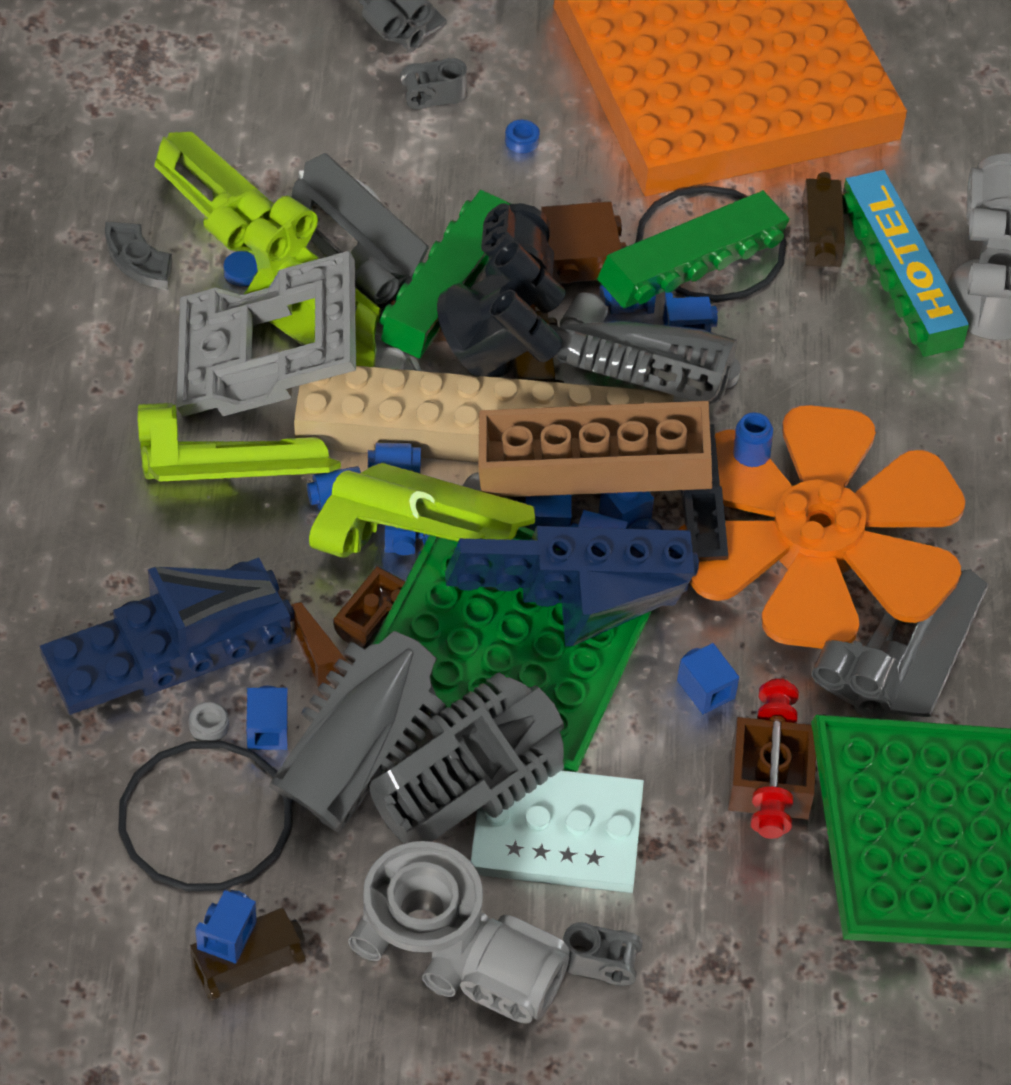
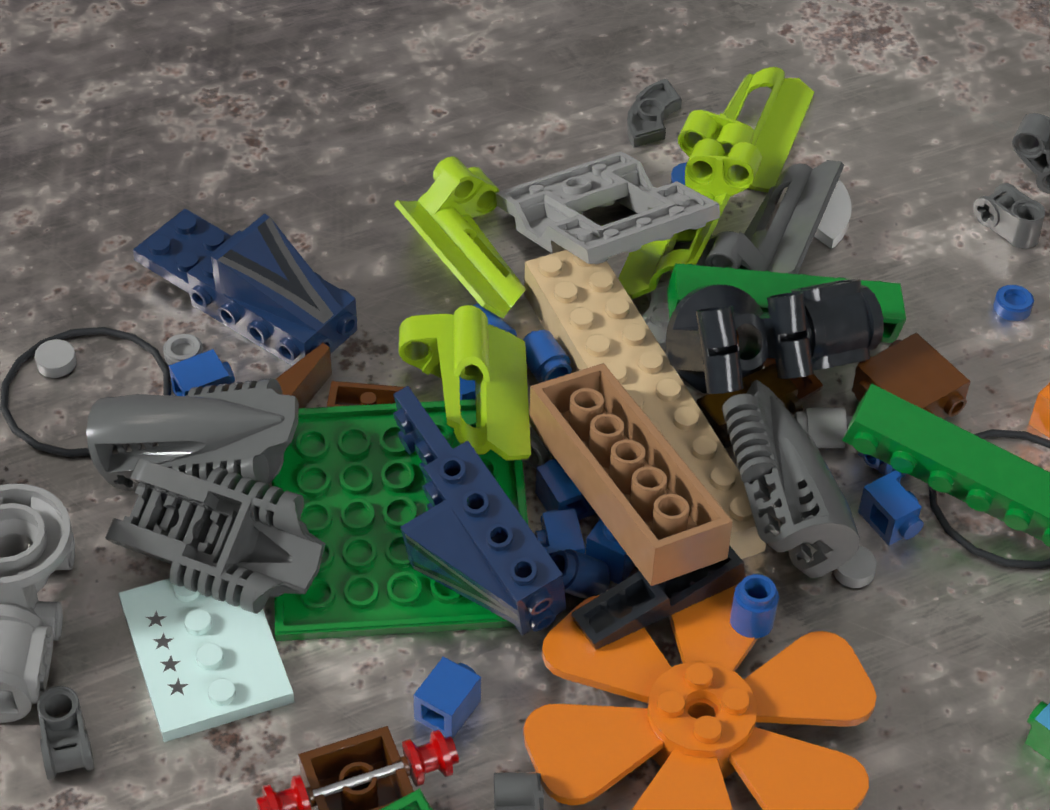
camera: 65 degrees right, 5 degrees down
none -> light grey tile [35,339,77,378]

